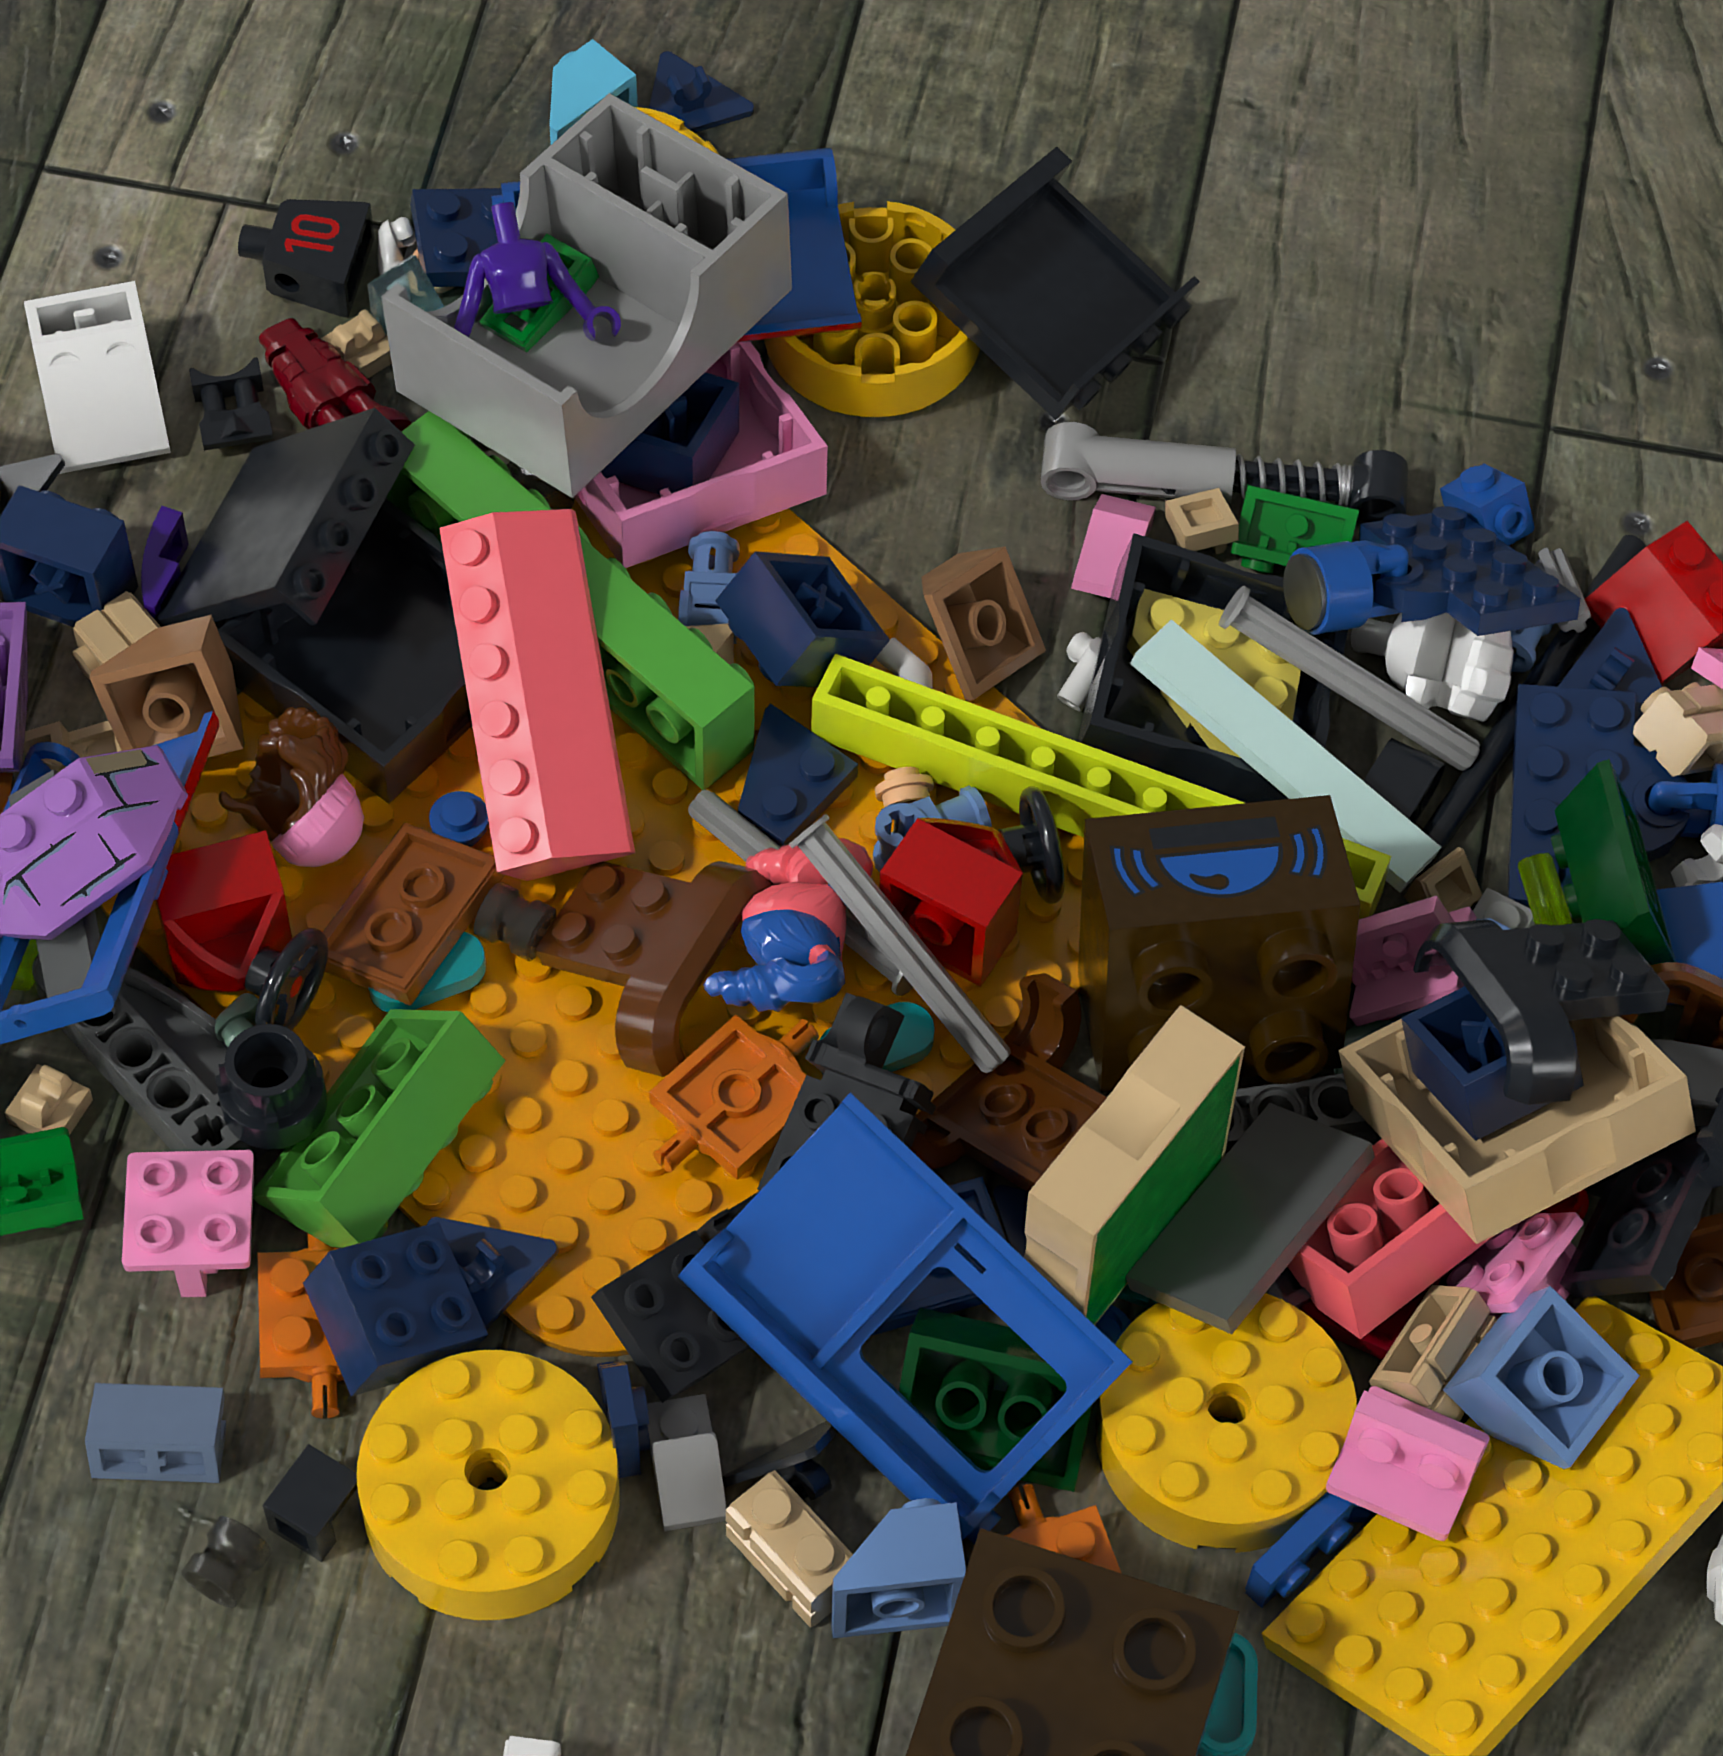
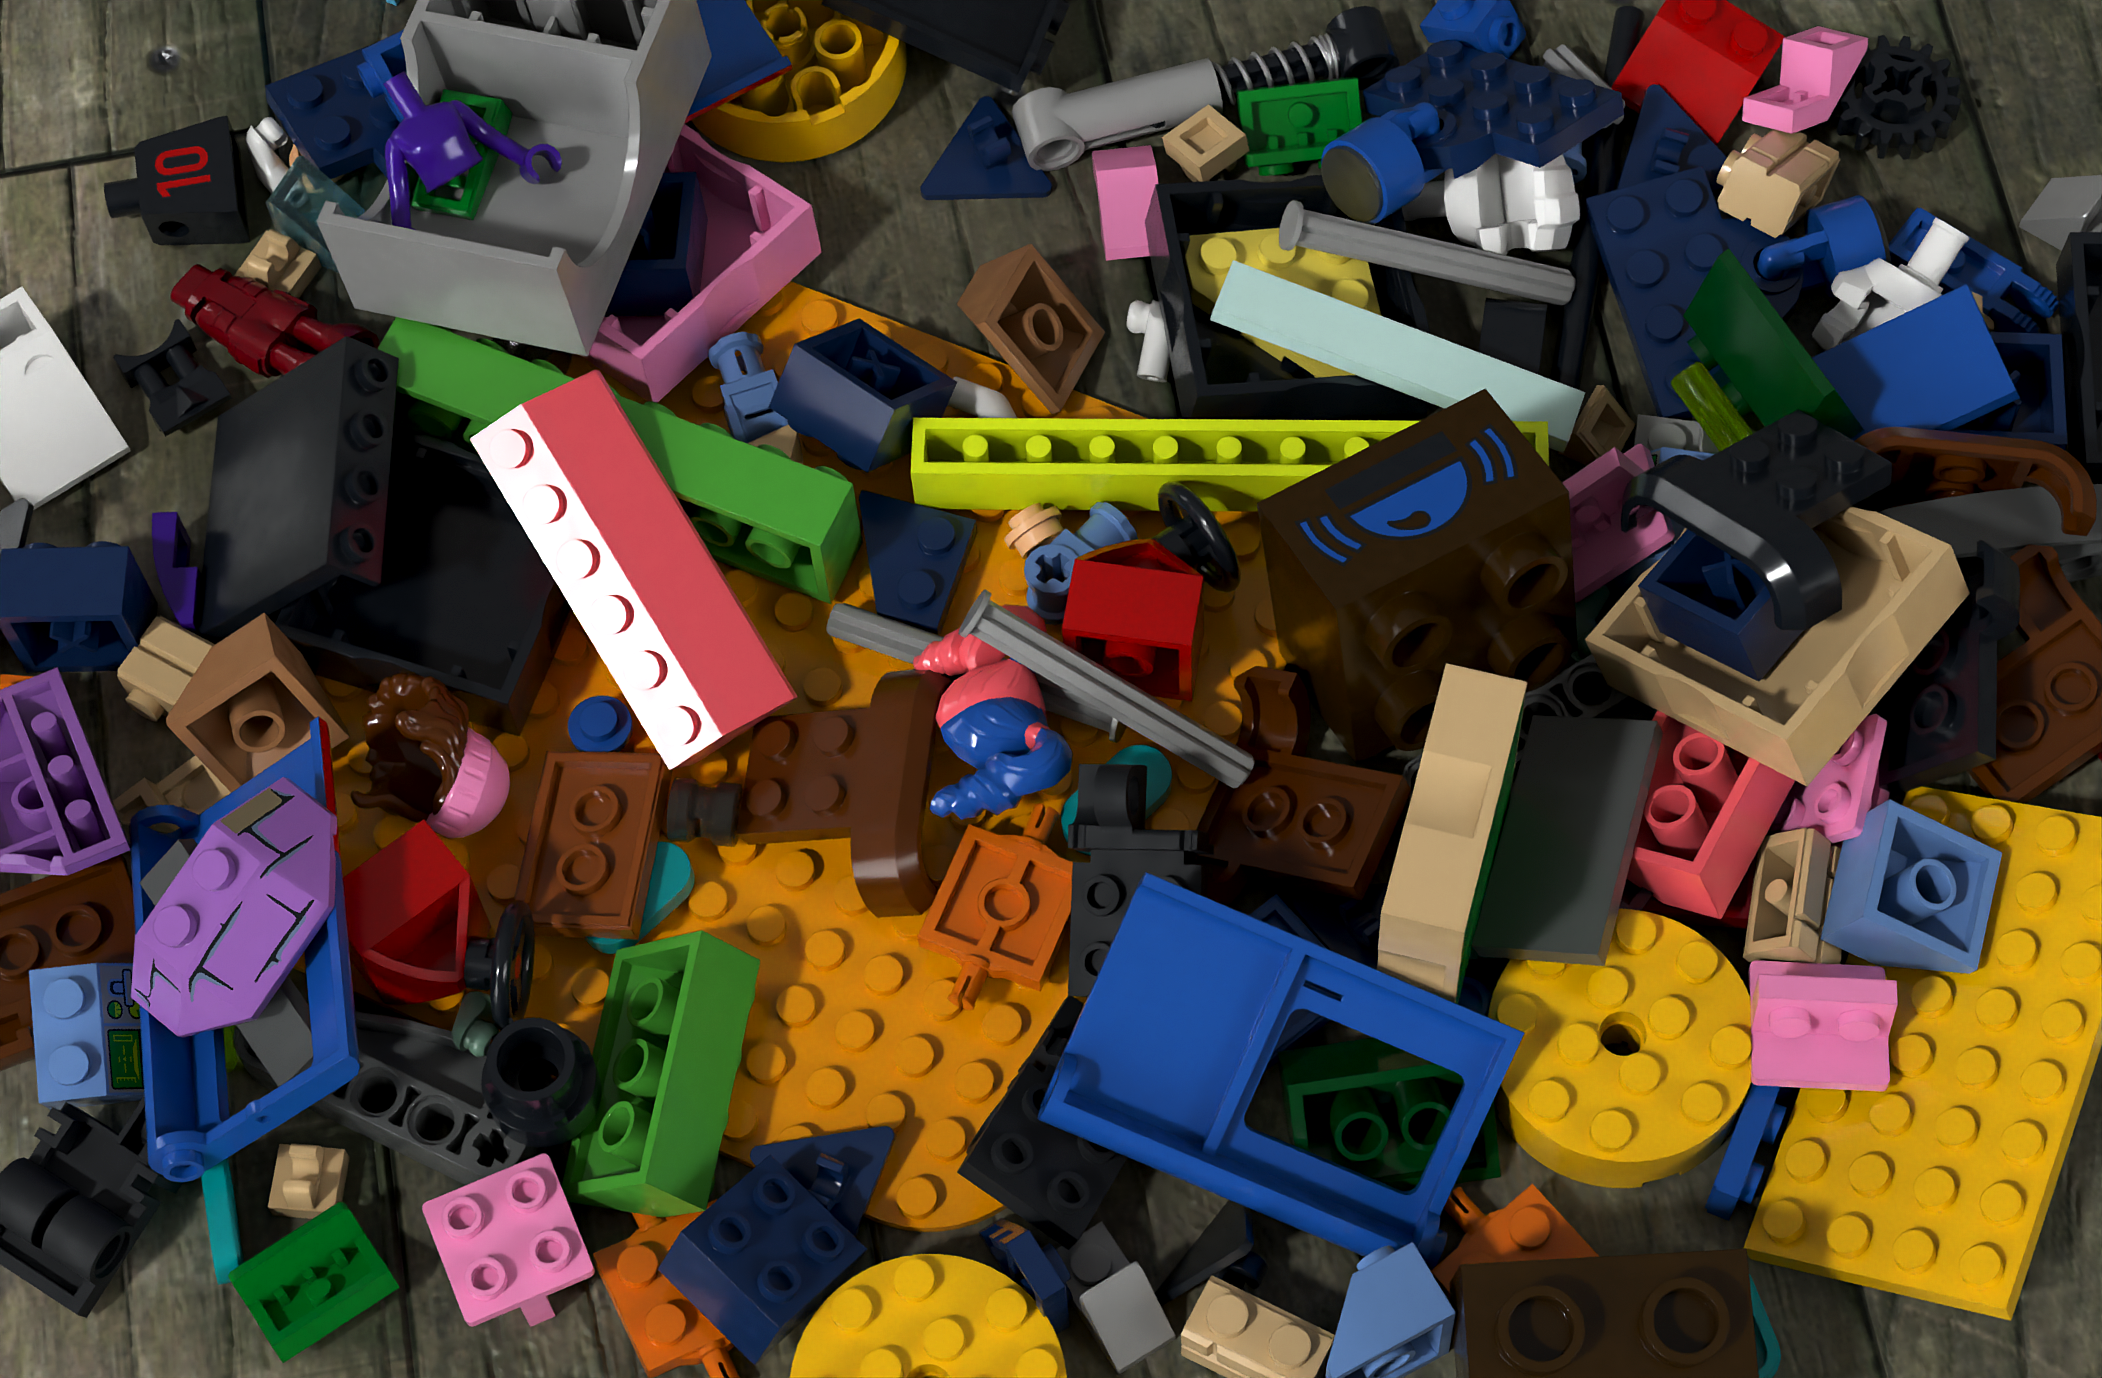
camera: 15 degrees left, 5 degrees up
none -> dark blue piece [920,96,1052,200]

